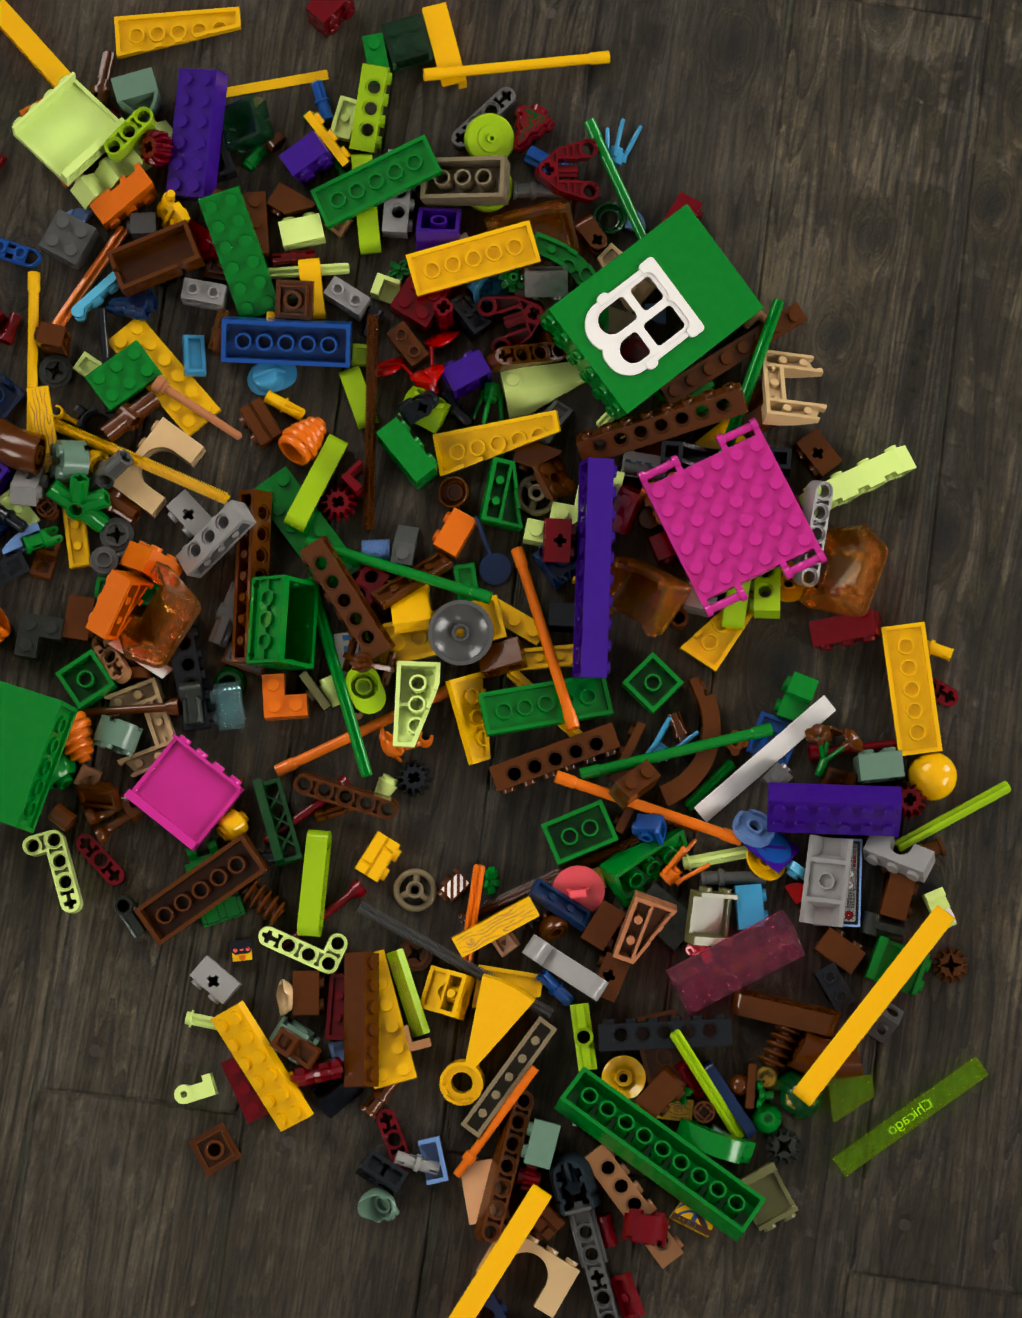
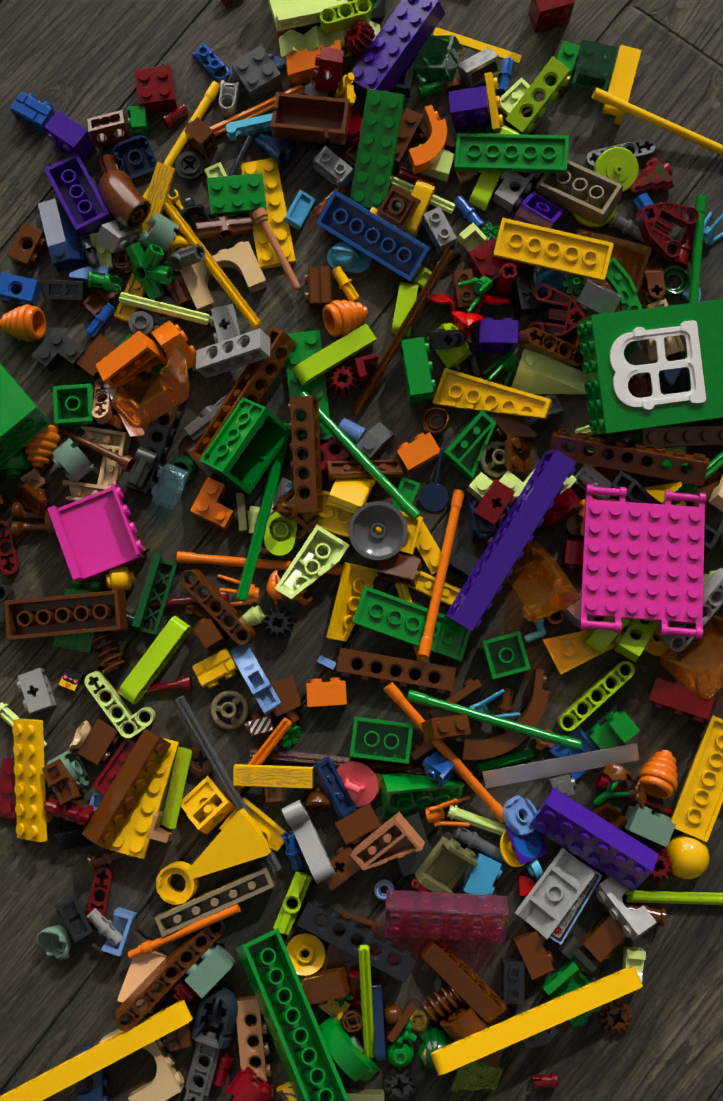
camera: 30 degrees right, 0 degrees up
none -> blue axle [86,302,116,338]
none -> yellowish green axle [119,292,210,325]
none -> reddish brown brick [193,618,227,651]
none -> orange plant [217,574,259,607]
none -> light grey piece [219,80,240,118]
none -> medium blue slope [229,644,282,715]
none -> reddish brown torso [272,675,302,723]
none -> orange piece [306,677,347,707]
none -> dark red brick [312,47,343,93]
none -> medium blue tile [317,655,337,671]
none -> light blue plate [374,879,394,900]
none -> orange arch [408,105,447,174]
none -> blue pin [453,196,485,229]
none -> flat silver piece [457,48,502,88]
none -> green plant [457,276,493,313]
none -> medium azure plate [523,605,546,643]
none -> dark red pin [533,1072,559,1089]
none -> lime beam [557,661,635,731]
none -> orange piece [638,750,678,799]
none -> dark red pin [671,219,695,269]

